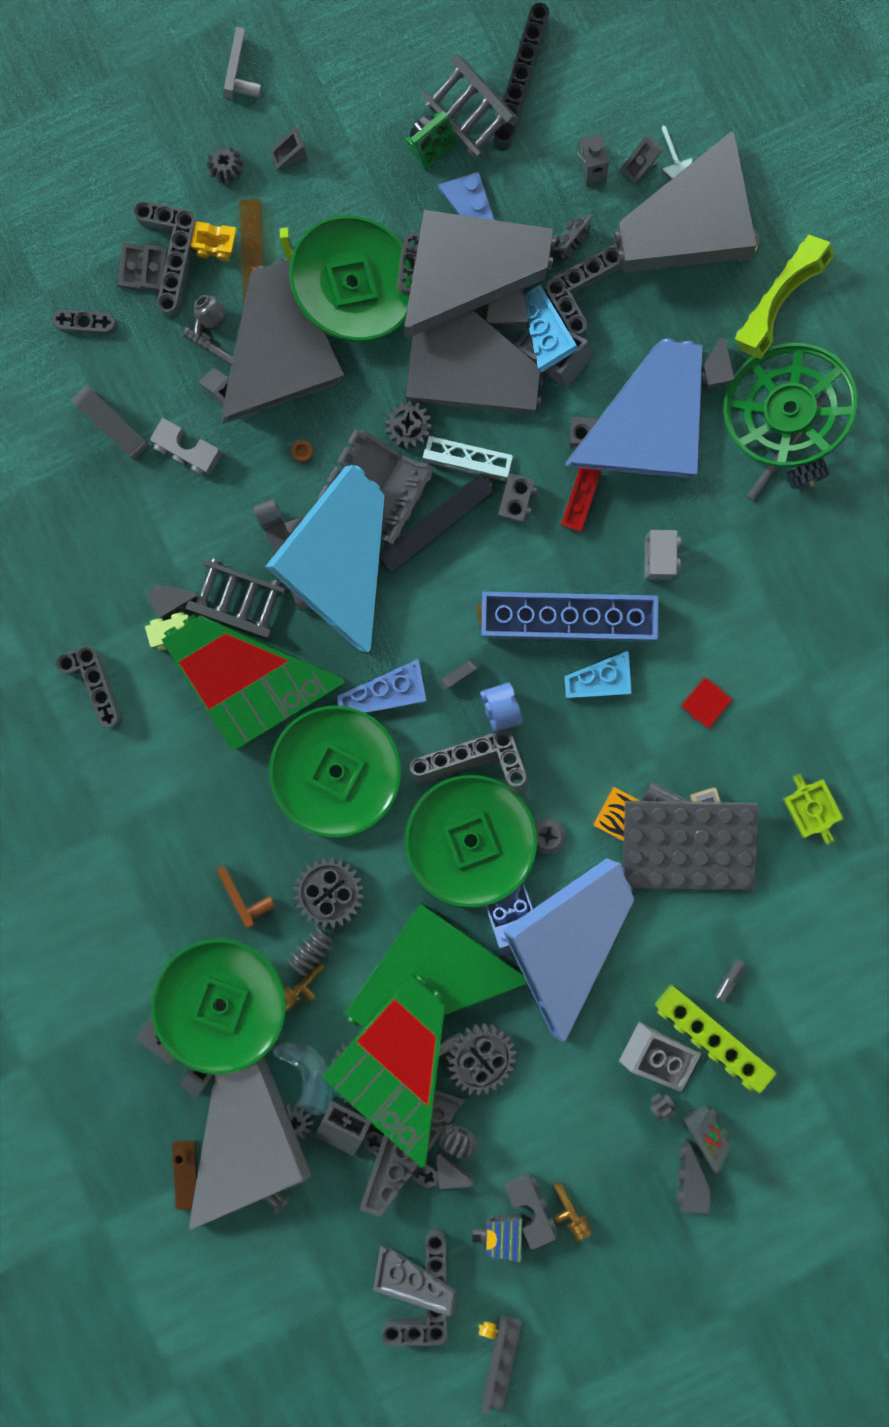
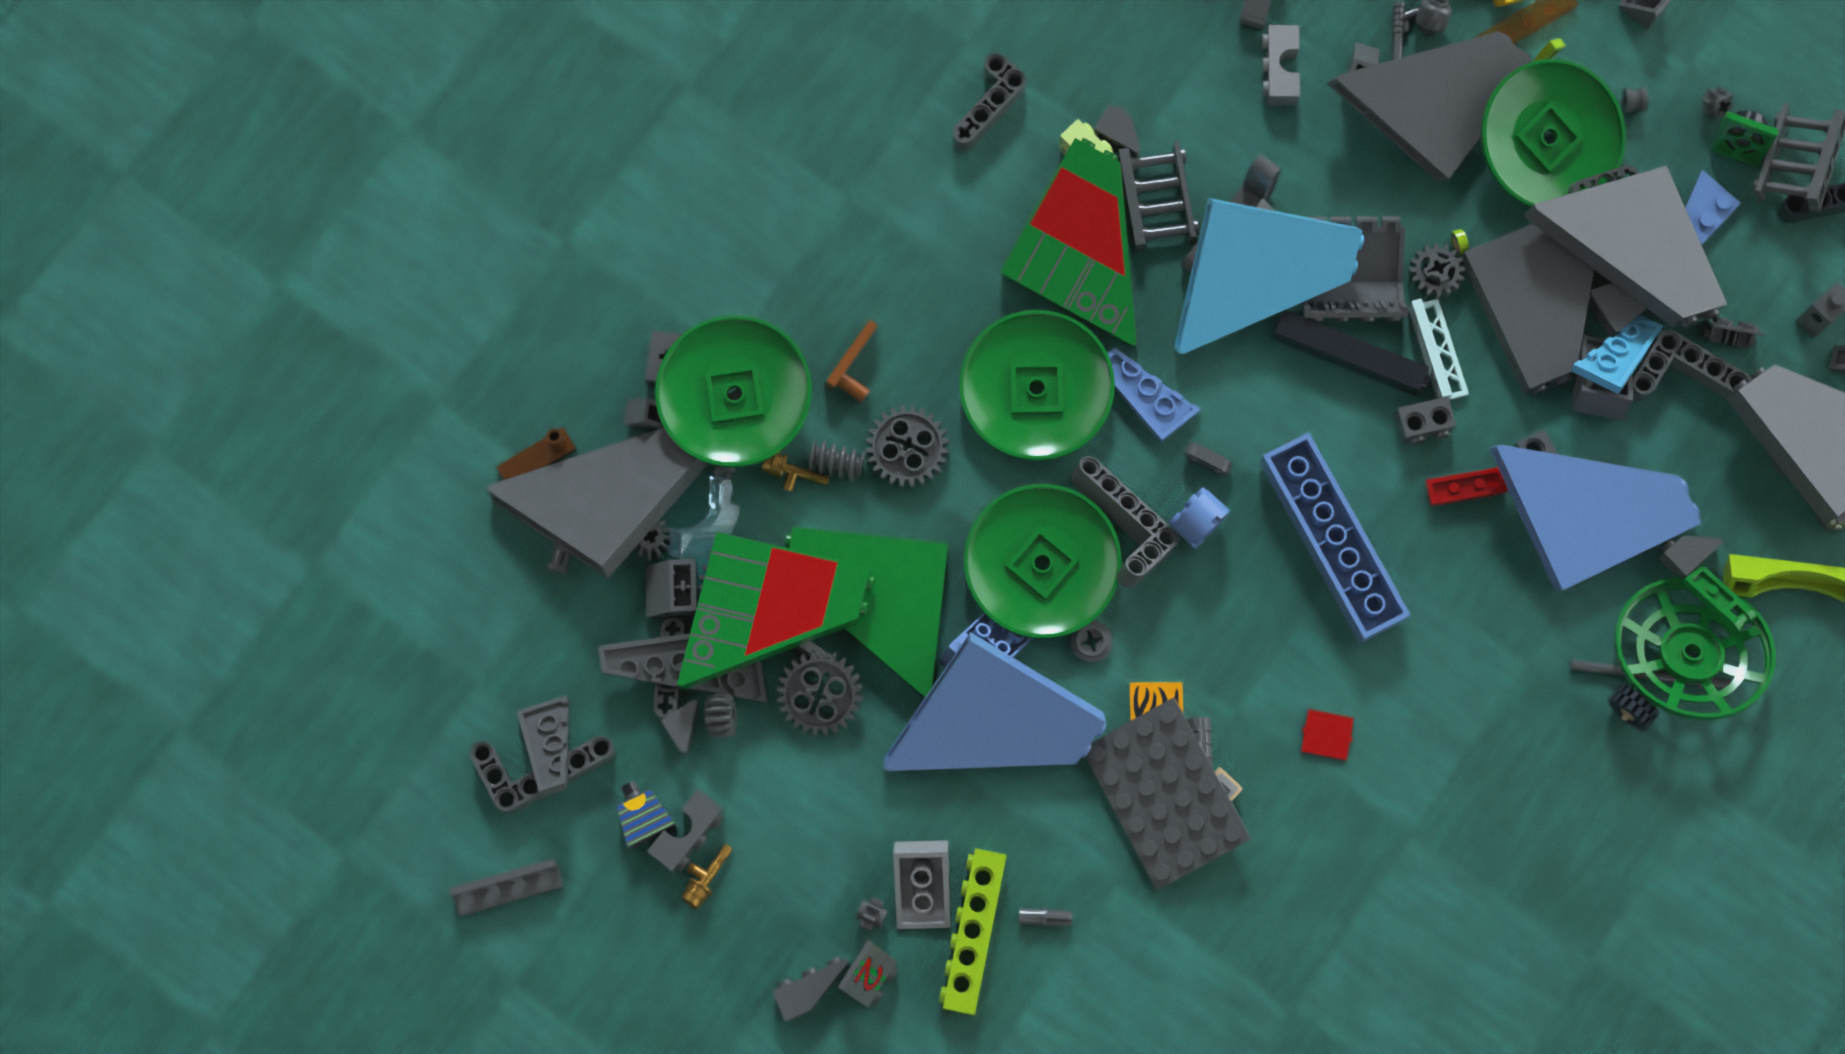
camera: 55 degrees right, 10 degrees down
dark orange tile [291,440,314,463] -> none
yellow plate [478,1321,499,1339] -> none
medium azure wing [564,651,632,698] -> none
light grey brick [644,530,681,580] -> none
lime plate [783,773,843,844] -> none
none -> lime tile [1450,229,1469,256]
none -> dark grey wheel [1622,87,1648,113]
none -> green plate [1682,564,1756,634]
none -> dark grey gear [1701,86,1734,120]

